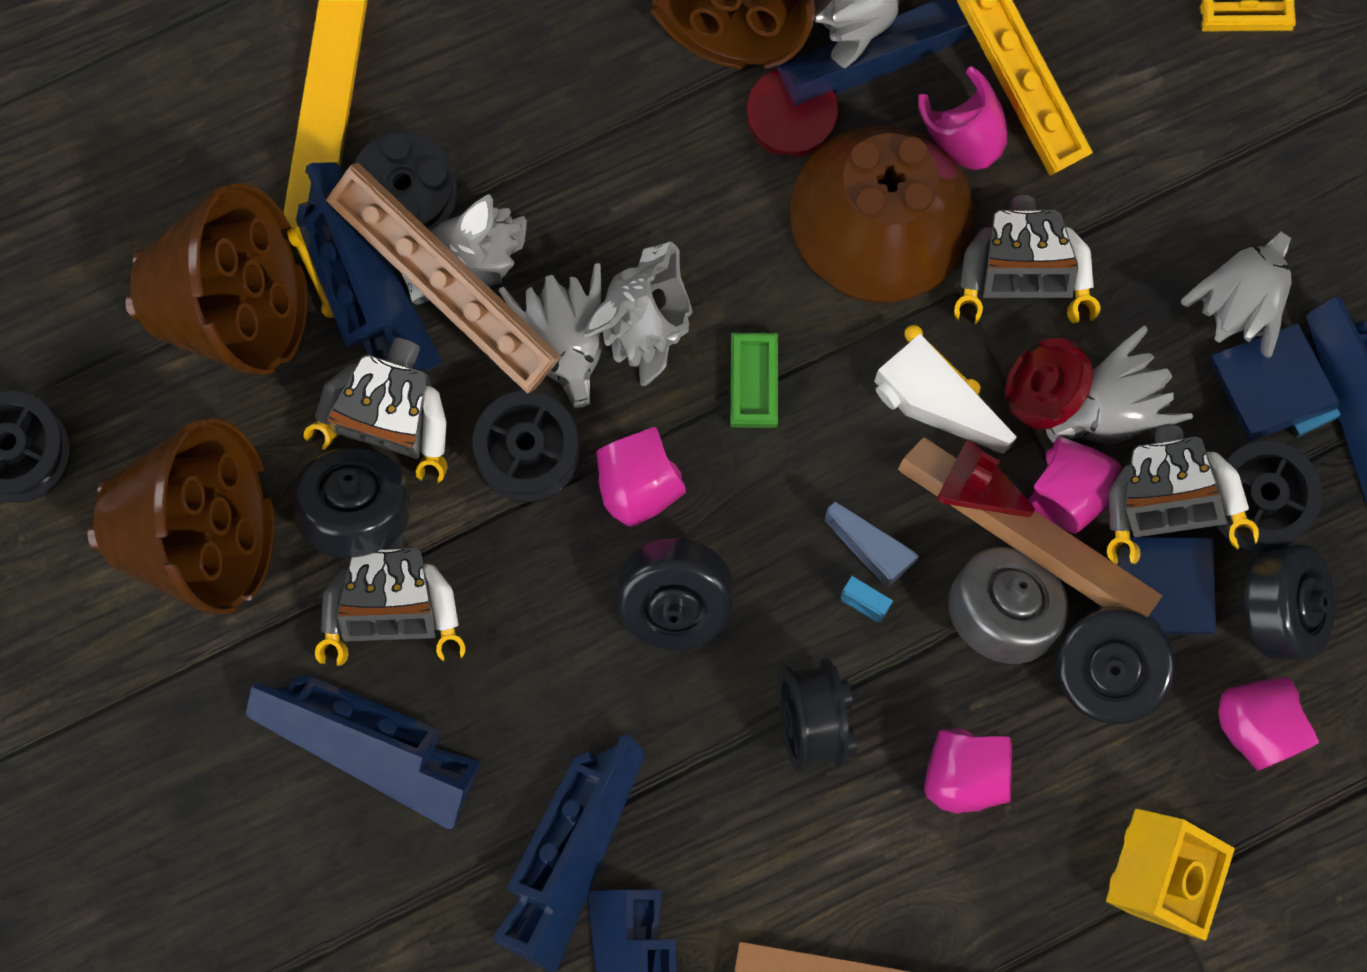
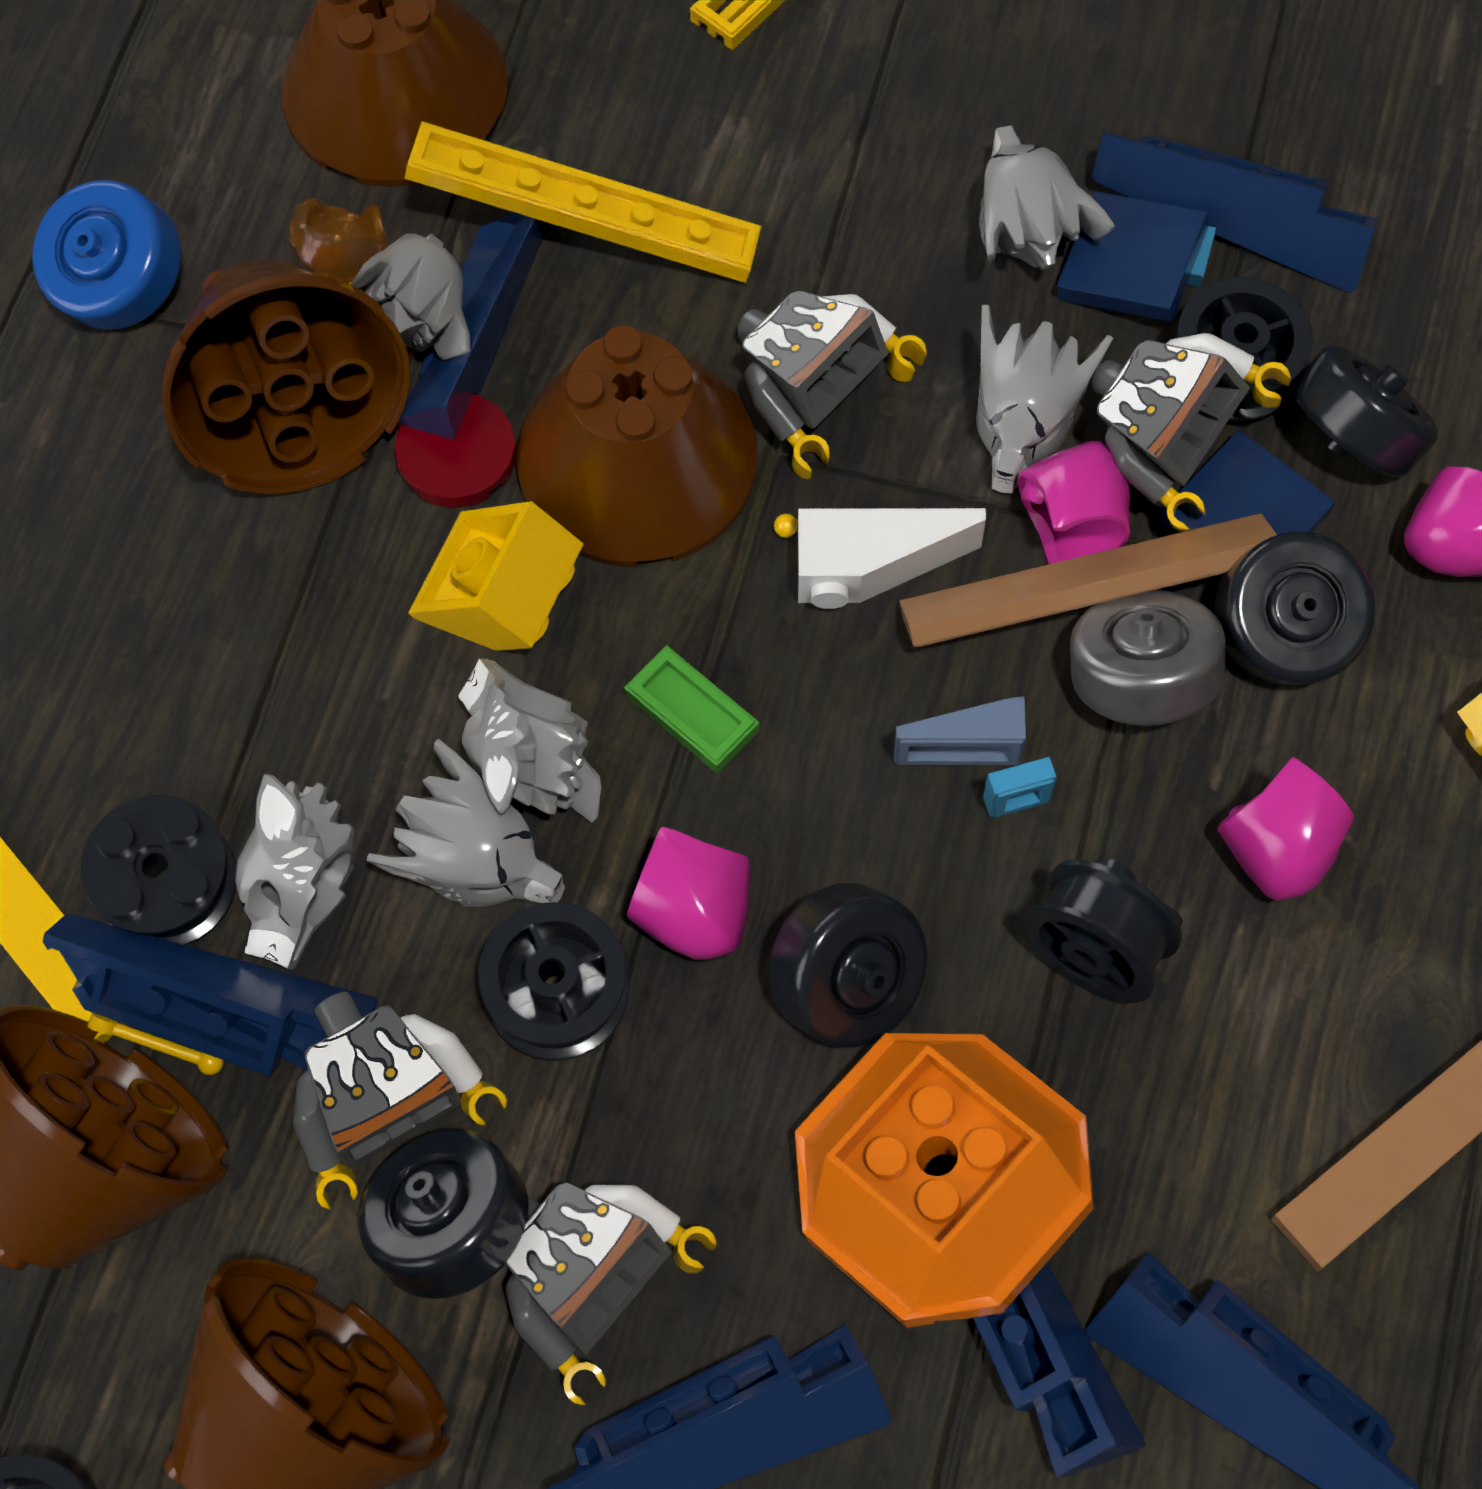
camera: 45 degrees left, 10 degrees down
medium nougat tile [326,163,562,394] -> none
dark pink piece [918,66,1007,170] -> none
dark red piece [937,440,1035,517] -> none
dark red tile [1005,338,1093,429] -> none
none -> yellow slope [408,501,584,651]
none -> orange piece [795,1033,1094,1328]

